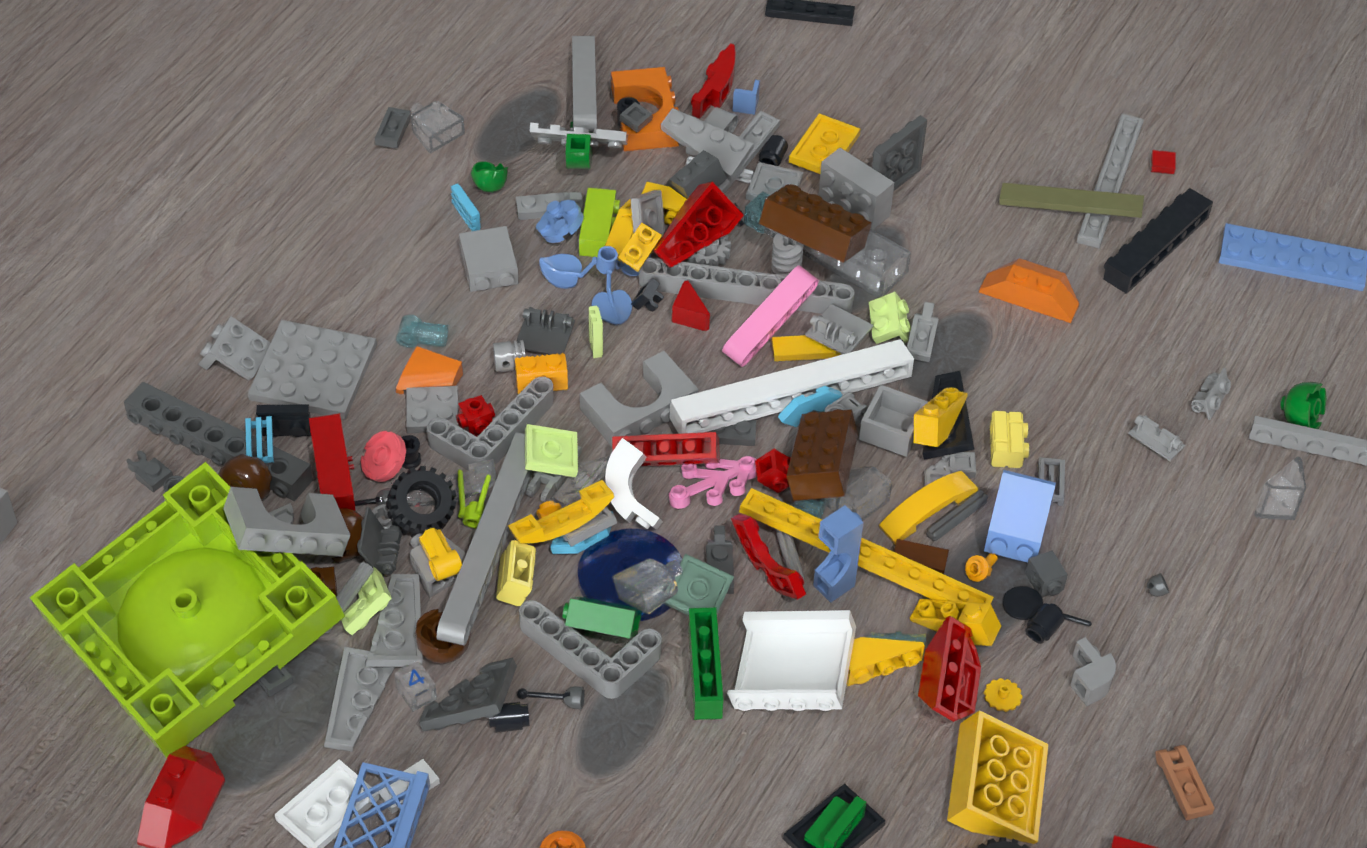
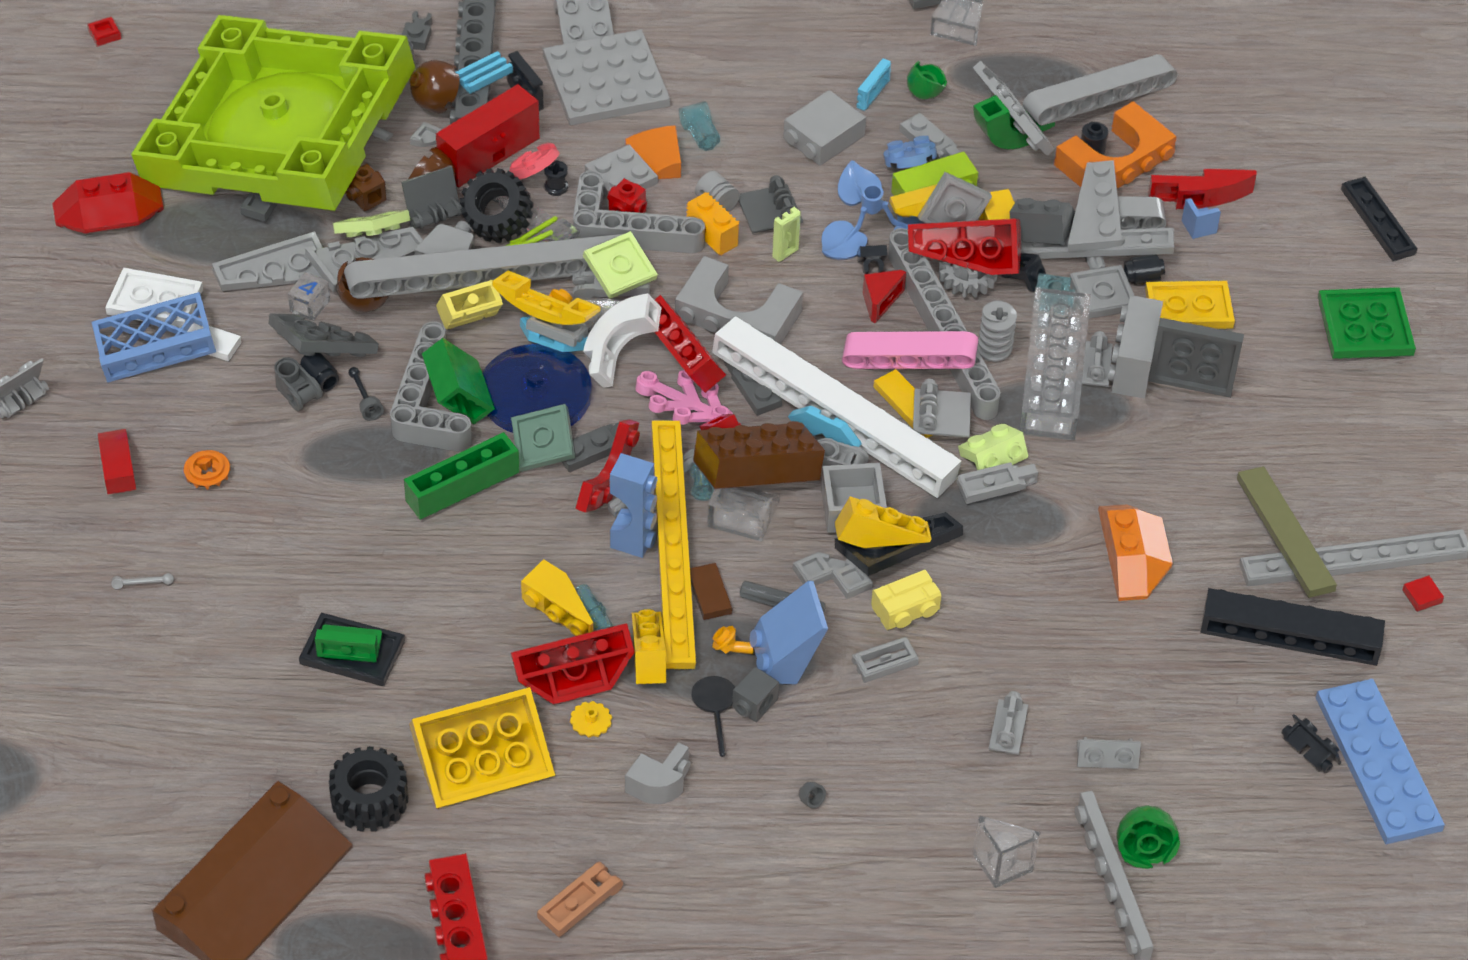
camera: 60 degrees right, 0 degrees up
light grey arch [223,487,350,556] -> none
light grey axle [325,562,374,633] -> none
yellow piece [419,528,462,582] -> none
clear torso [612,559,682,614] -> none
yellow hips [618,222,662,272] -> none
dark grey plate [620,102,653,132] -> none
white panel [727,610,856,711] -> none
reddish brown brick [759,184,872,263] -> none
yellow slope [879,471,978,545] -> none
black brick [1025,603,1064,644] -> none
none -> dark grey piece [274,357,323,411]
none -> black hinge [1281,714,1342,773]
none -> green plate [1318,287,1416,359]

